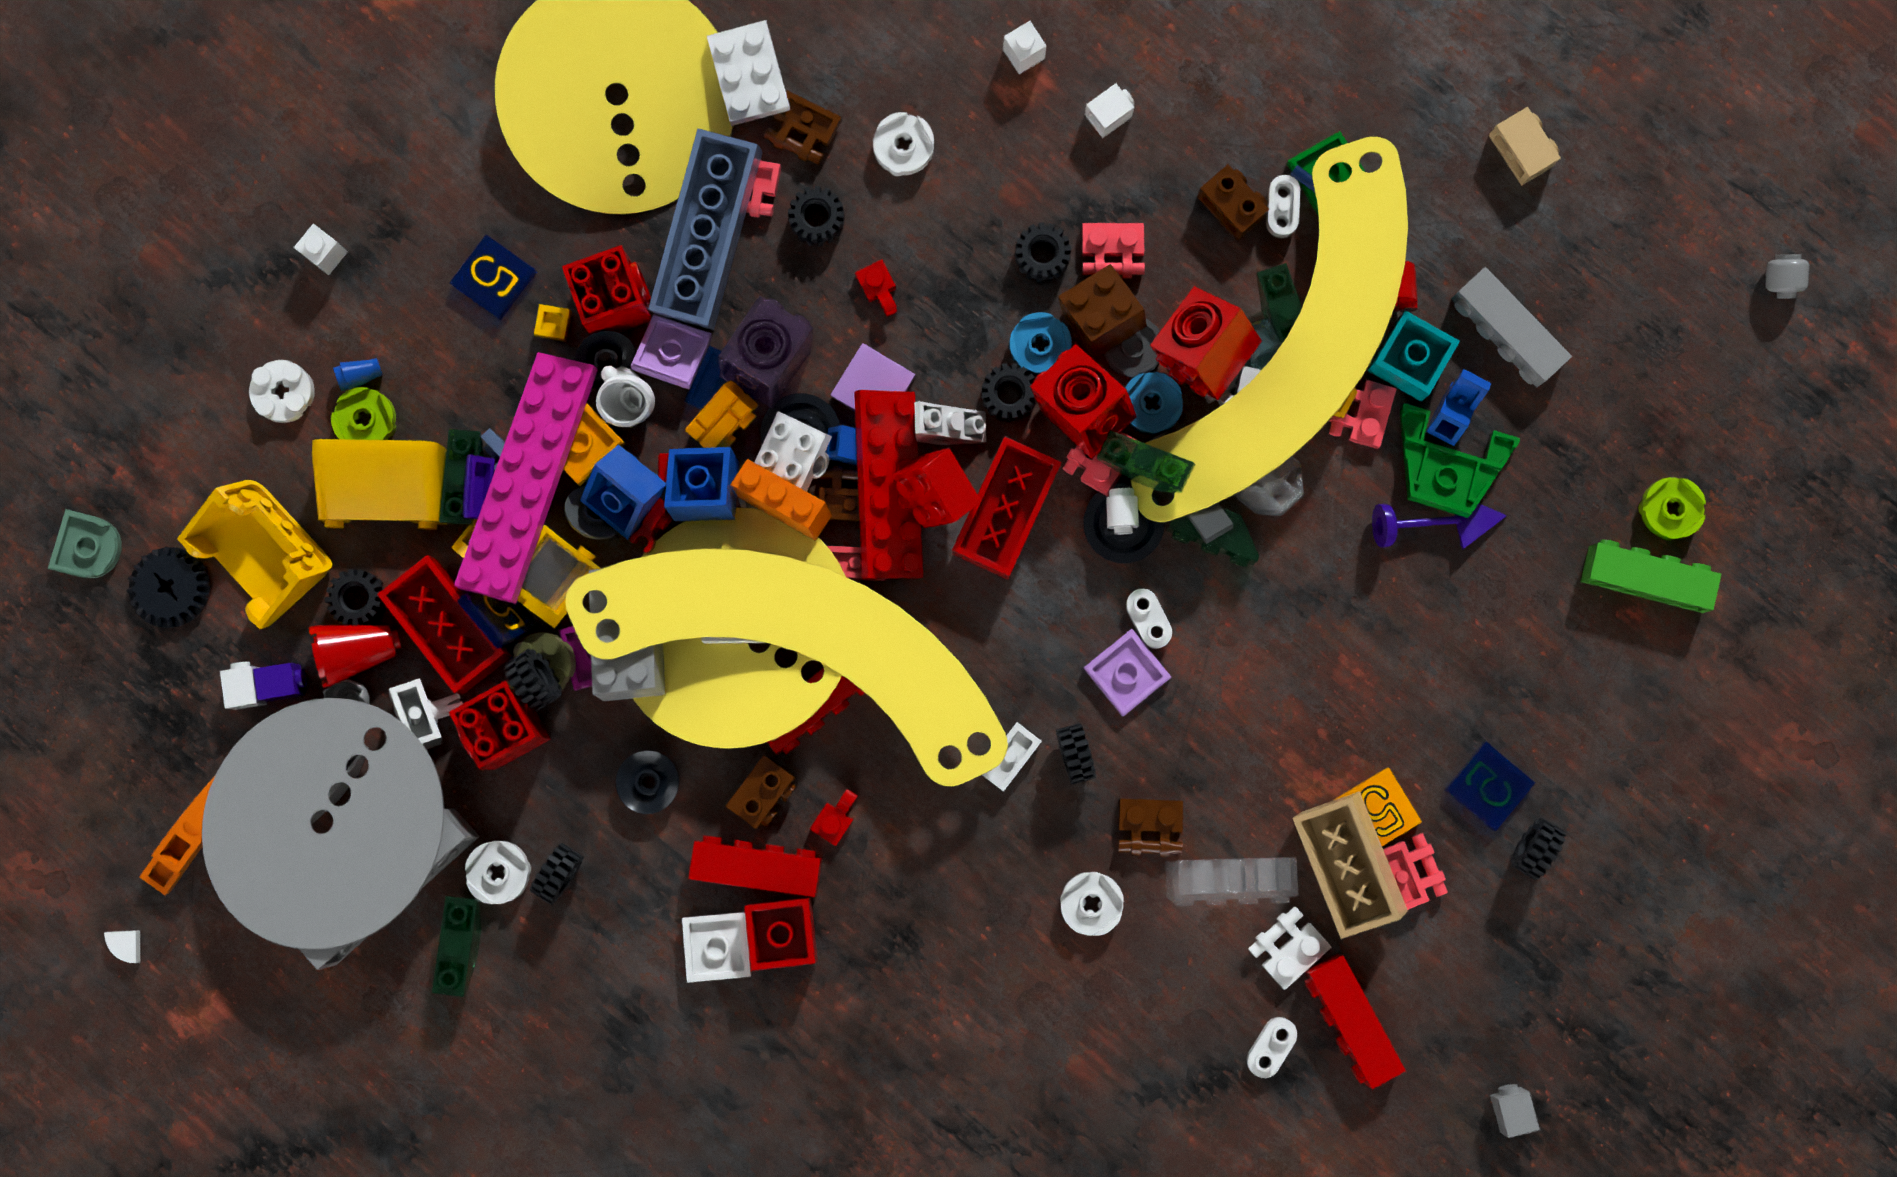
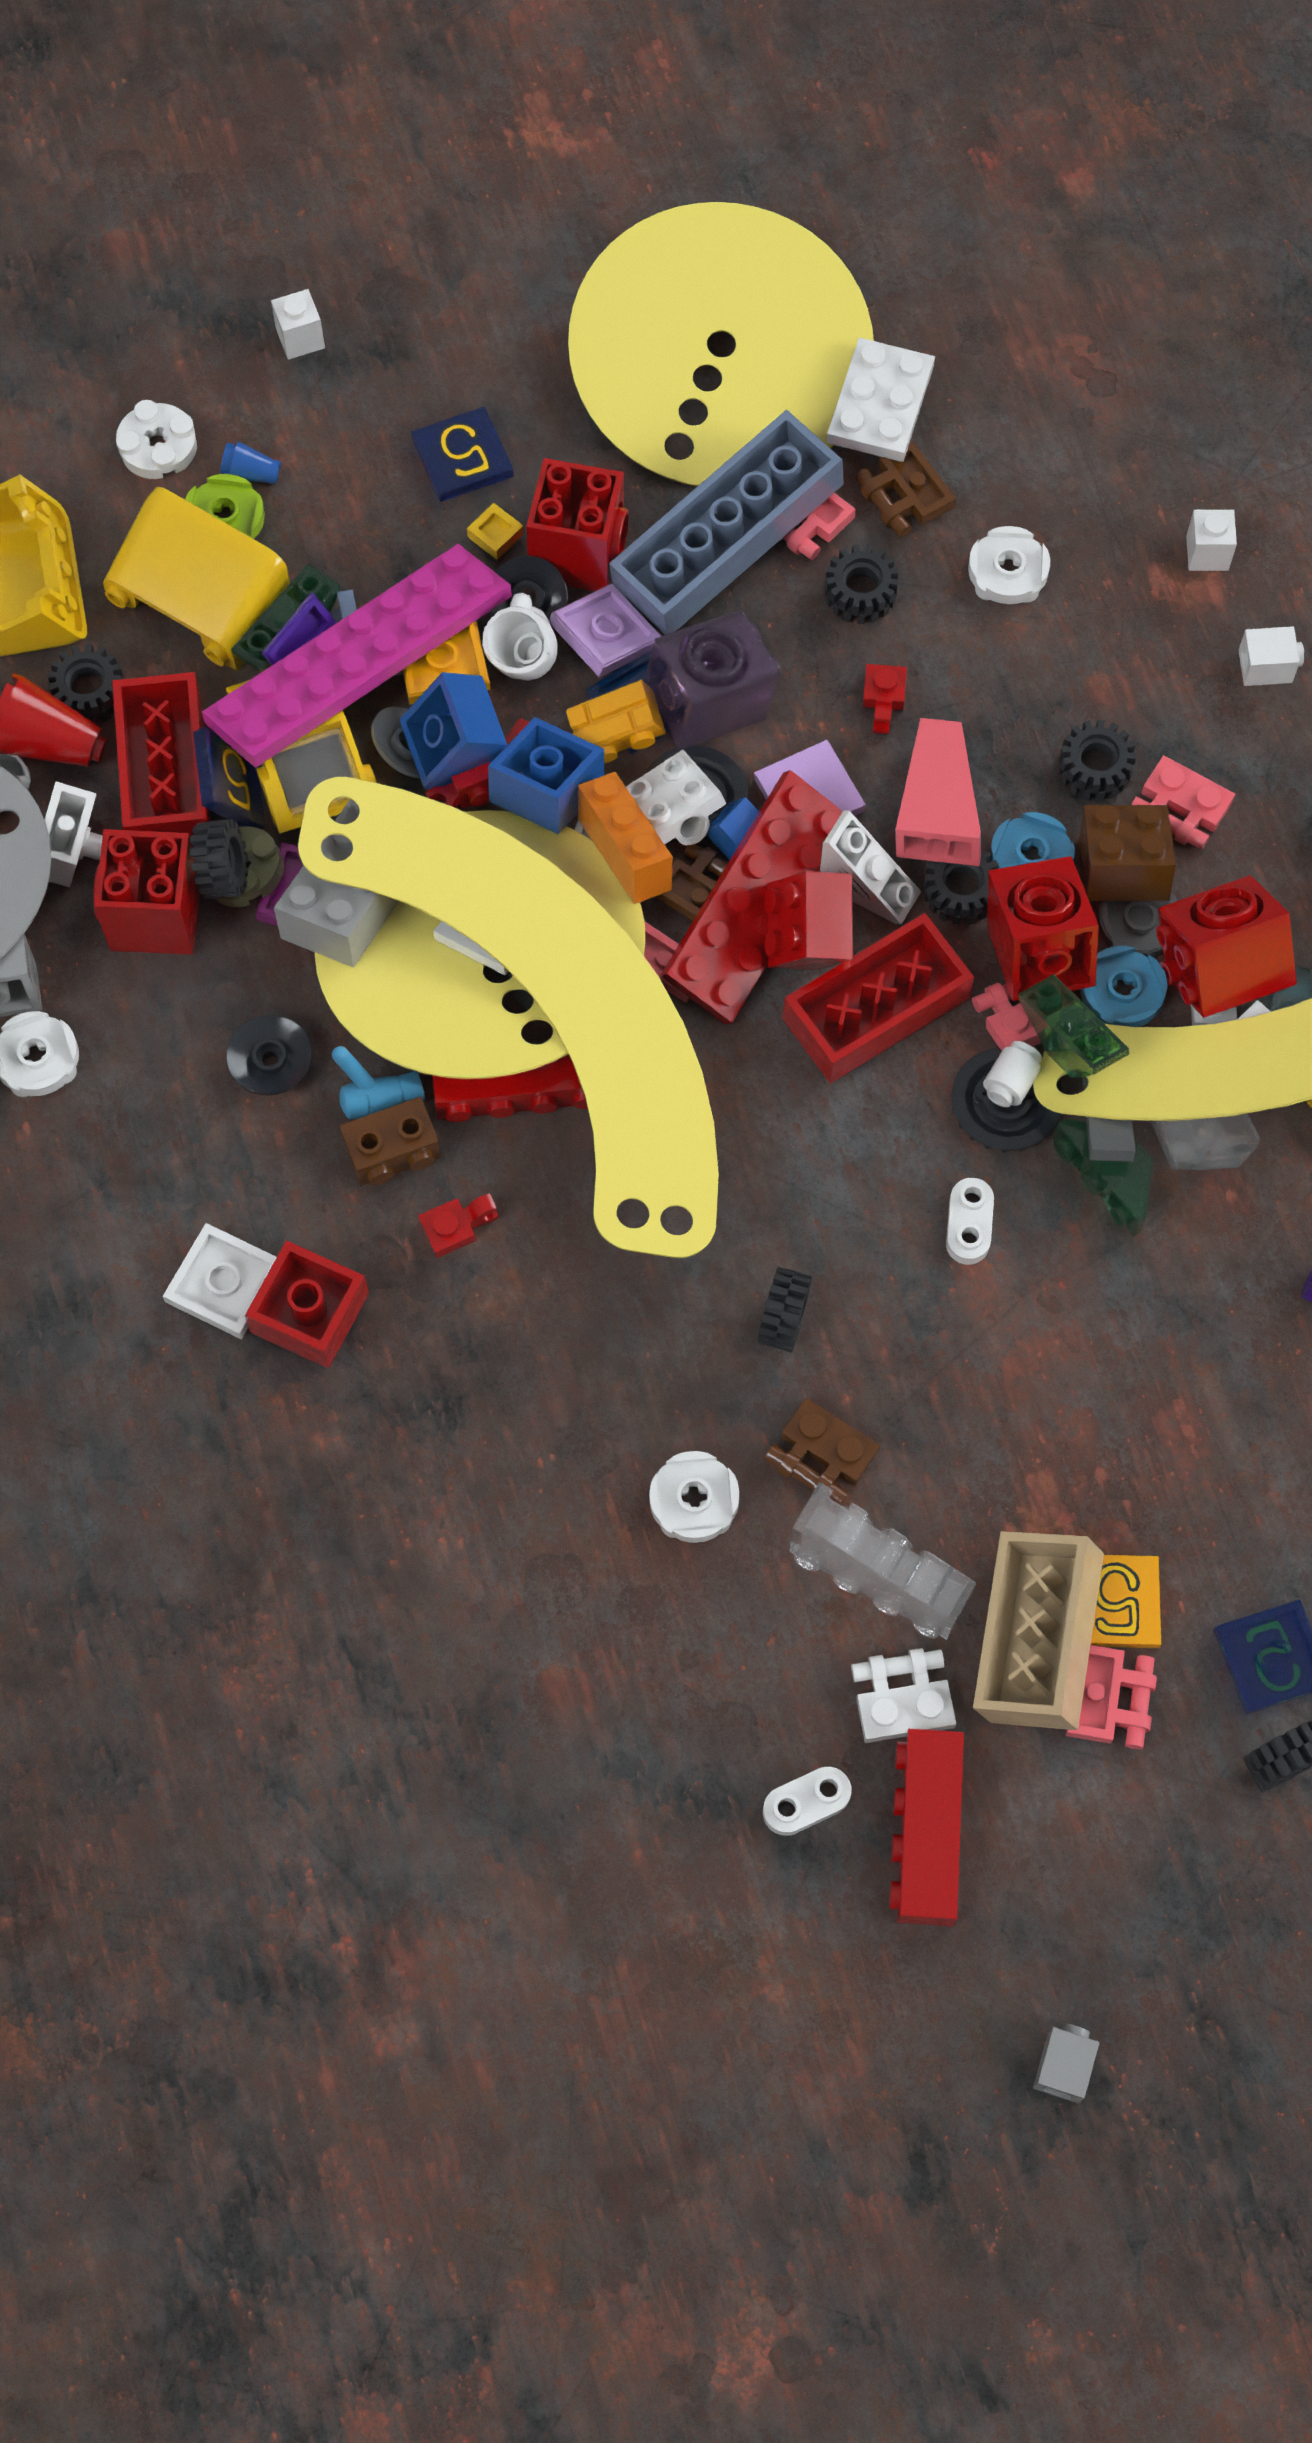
camera: 30 degrees right, 15 degrees down
black tyre [529,843,584,905] -> none
red brick [688,835,822,897] -> none
white plate [982,722,1042,792] -> none
lavender tile [1083,629,1171,717] -> none
none -> dark azure piece [332,1046,425,1120]
none -> coral slope [895,718,981,866]

